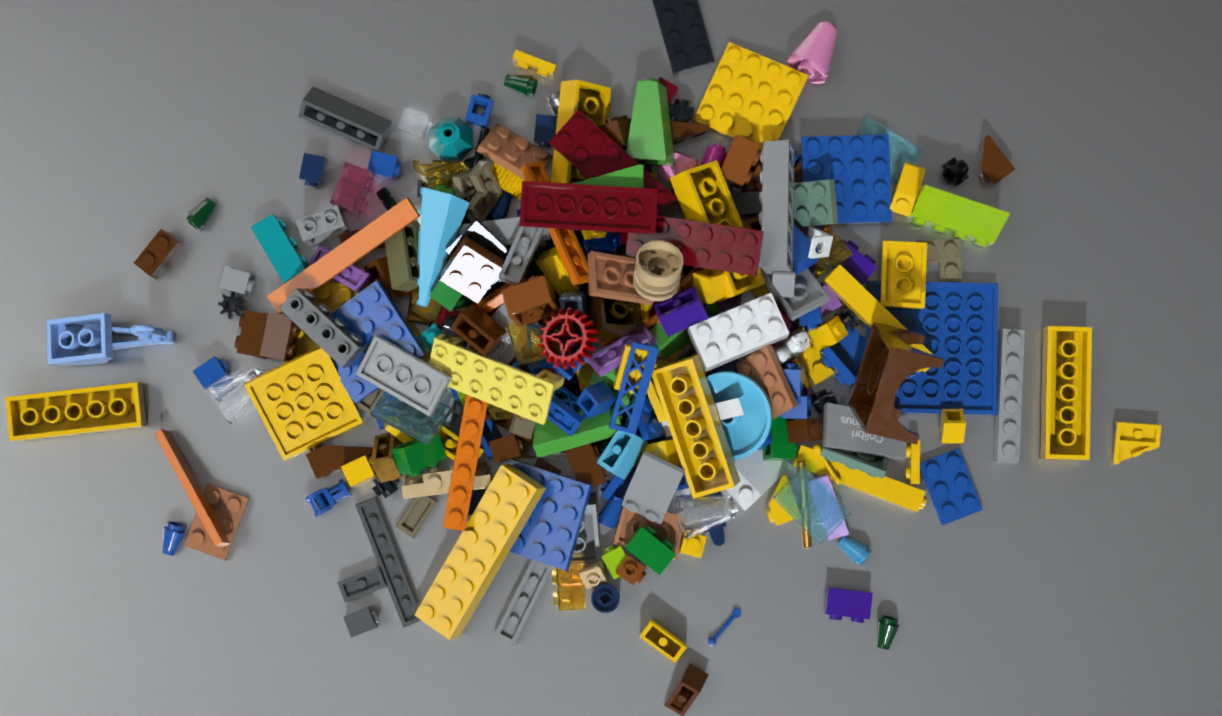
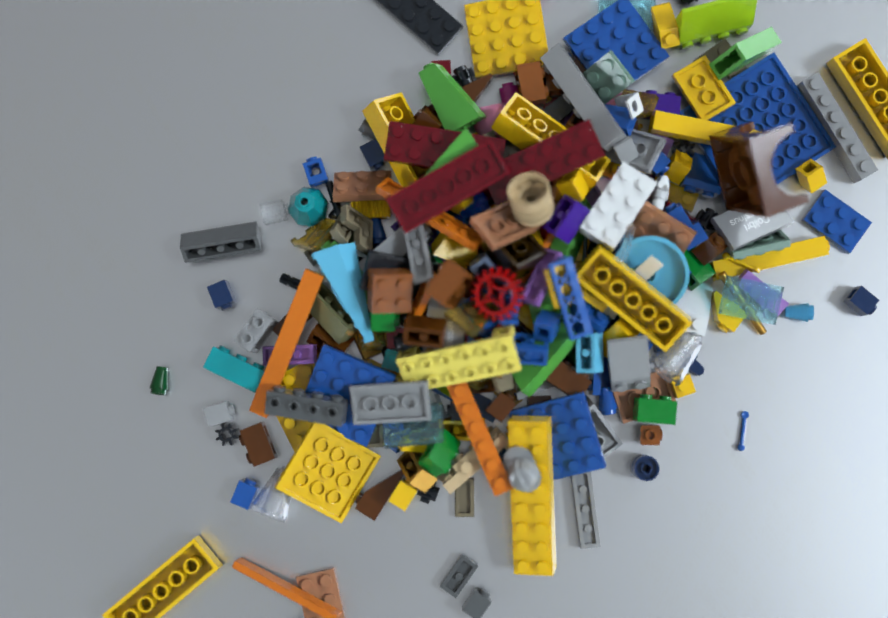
camera: 35 degrees left, 0 degrees up
light blue slope [46,313,174,365] -> none
reddish brown brick [134,229,183,279] -> none
reddish brown brick [259,312,301,361] -> none
blue connector [304,479,352,518] -> none
clear pink brick [330,162,376,217] -> none
dark grey tile [355,496,421,628] -> none
blue brick [367,151,402,180] -> none
dark green cone [504,74,538,97] -> none
yellow plate [512,50,557,78] -> none
clear yellow brick [552,564,585,611] -> none
tan bracket [579,560,607,589] -> none
lime brick [601,544,626,580] -> none
yellow brick [640,618,687,663] -> none
reddish brown slope [664,664,709,716] -> none
dark purple brick [824,587,873,623] -> none
dark green cone [877,615,899,650] -> none
yellow plate [904,440,920,484] -> none
none -> light grey piece [503,446,541,492]
none -> clear piece [618,224,636,263]
none -> bright green slope [709,27,782,80]
none -> dark blue brick [843,285,880,316]

